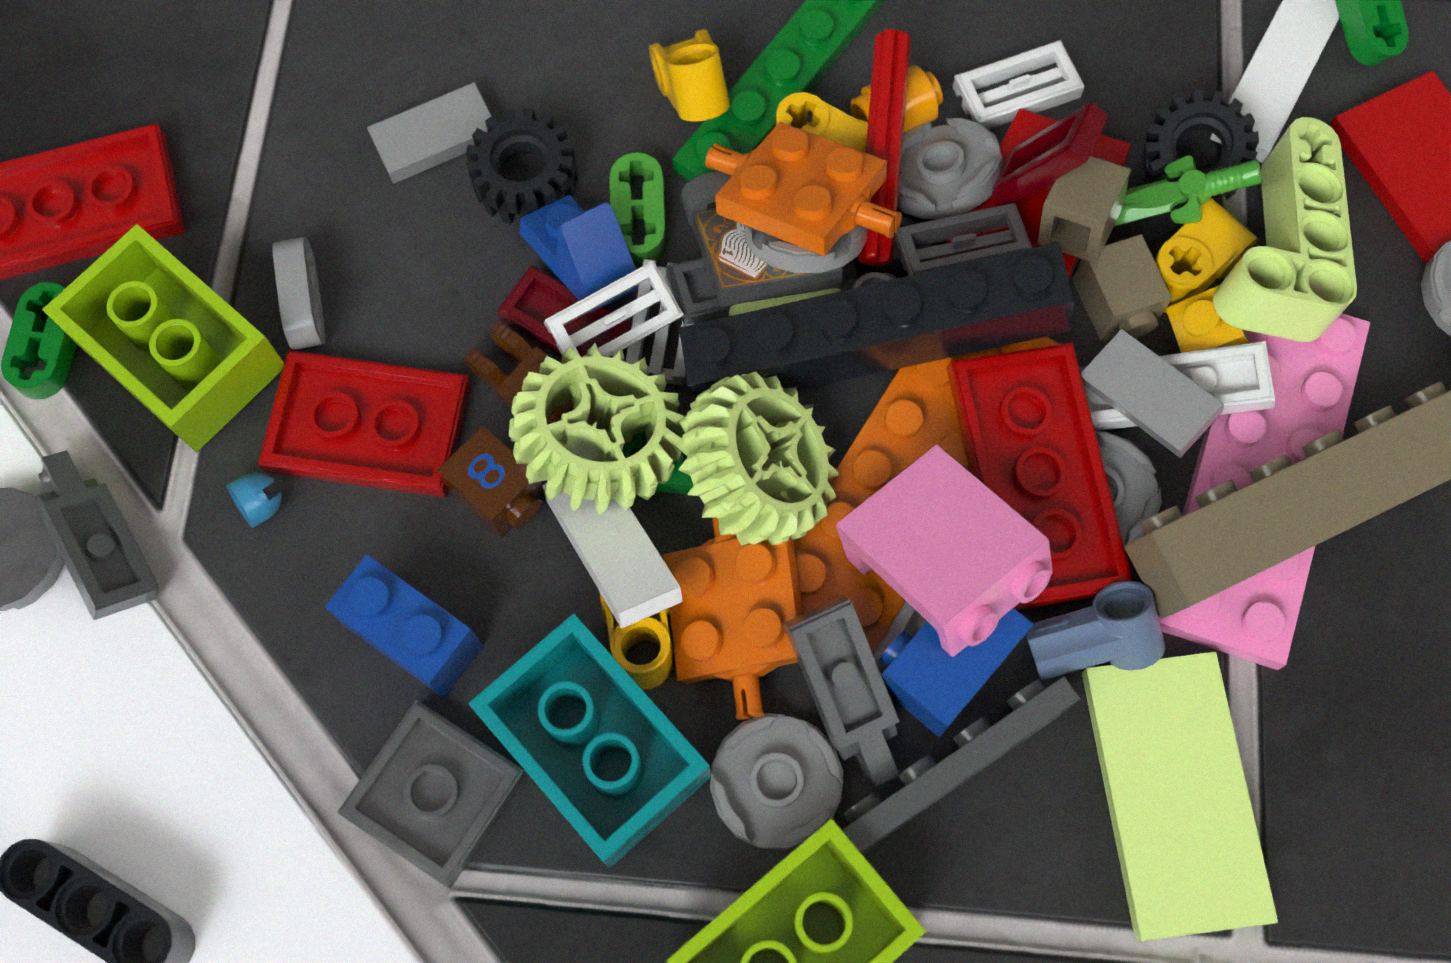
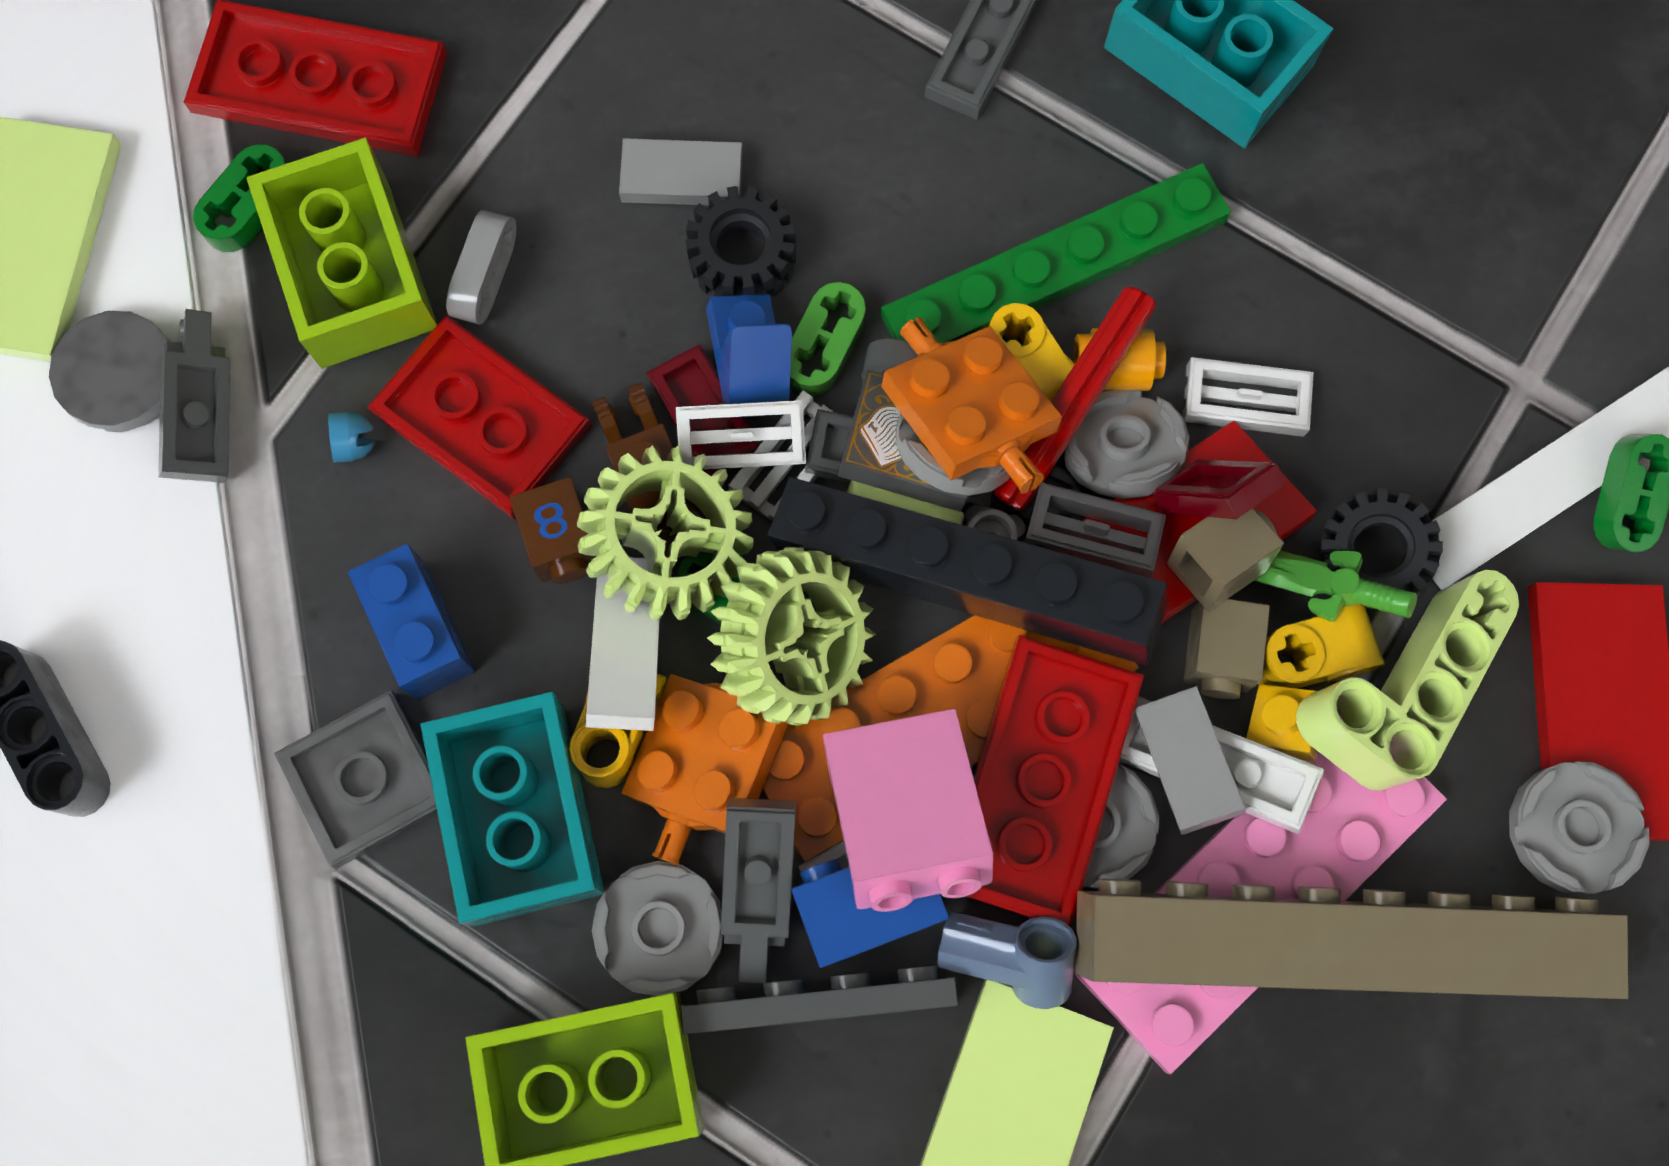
camera: 25 degrees right, 5 degrees up
yellow piece [649,28,730,122] -> none

